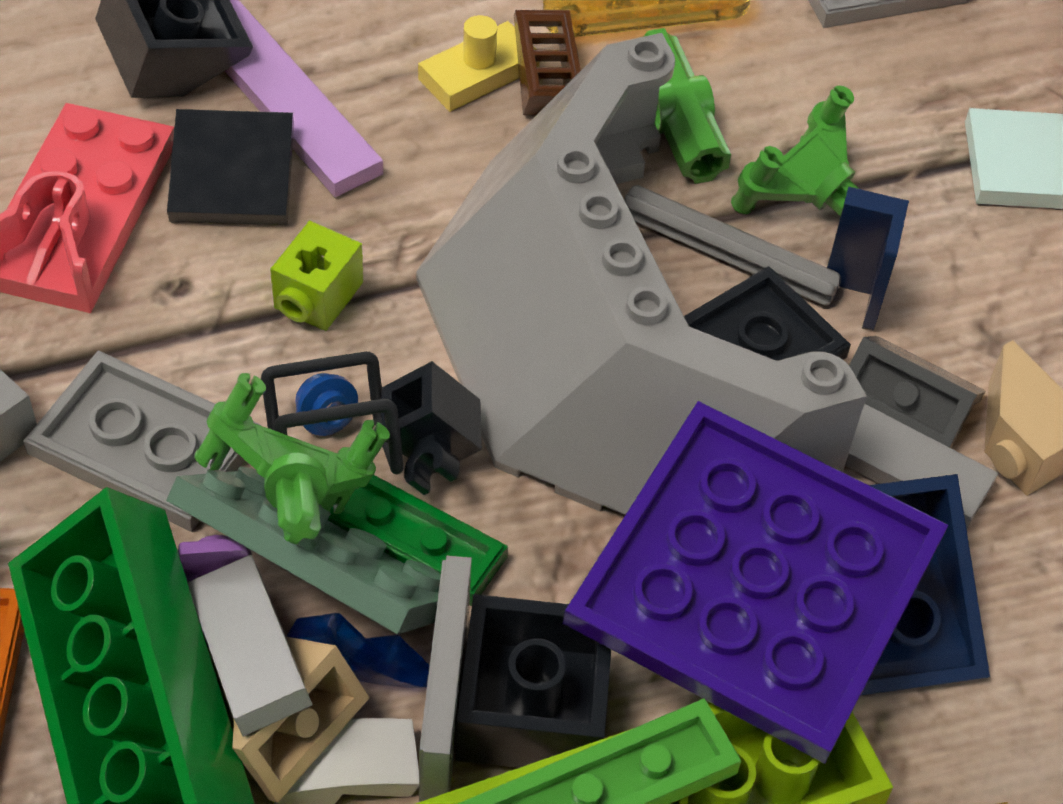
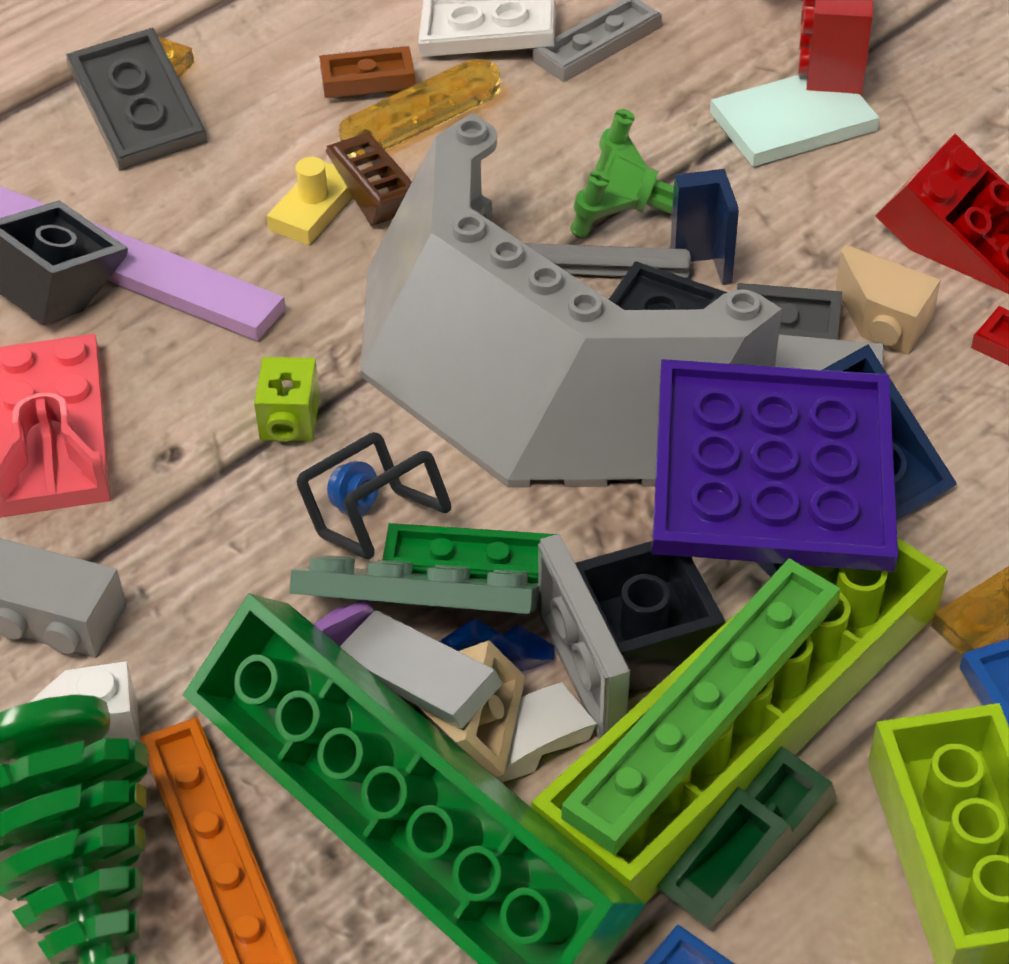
camera: 20 degrees left, 5 degrees down
light grey tile [24,350,260,532] -> none
black tile [167,109,294,225] -> none
bright green axle [194,373,390,544] -> none
black brick [381,361,482,495] -> none
bright green piece [643,28,731,184] -> none

